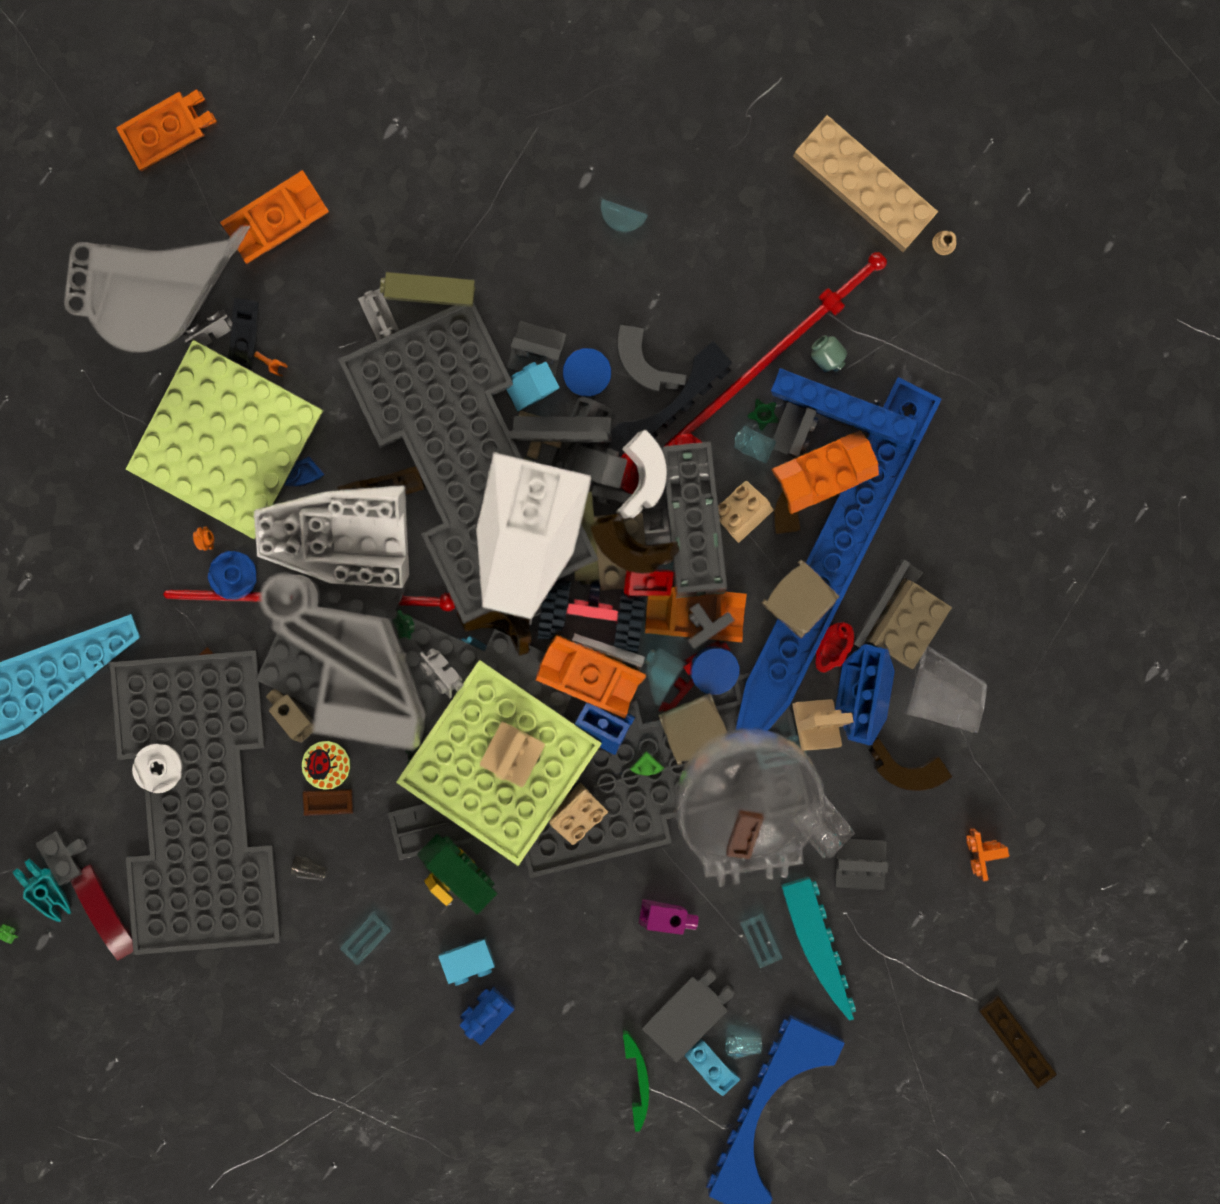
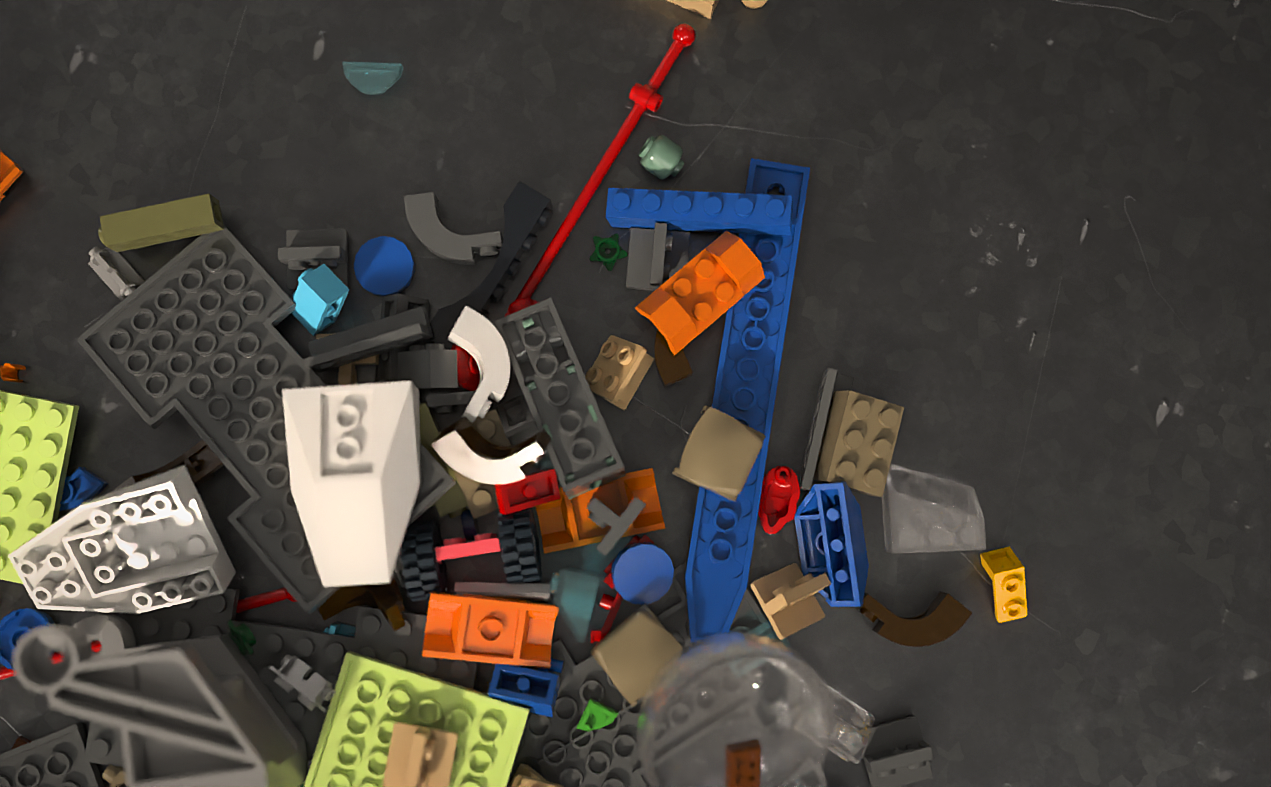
camera: 15 degrees left, 5 degrees down
clear light blue bracket [734,426,776,464] -> none
orange bracket [966,829,1009,882] -> none
none -> yellow bracket [980,546,1028,623]

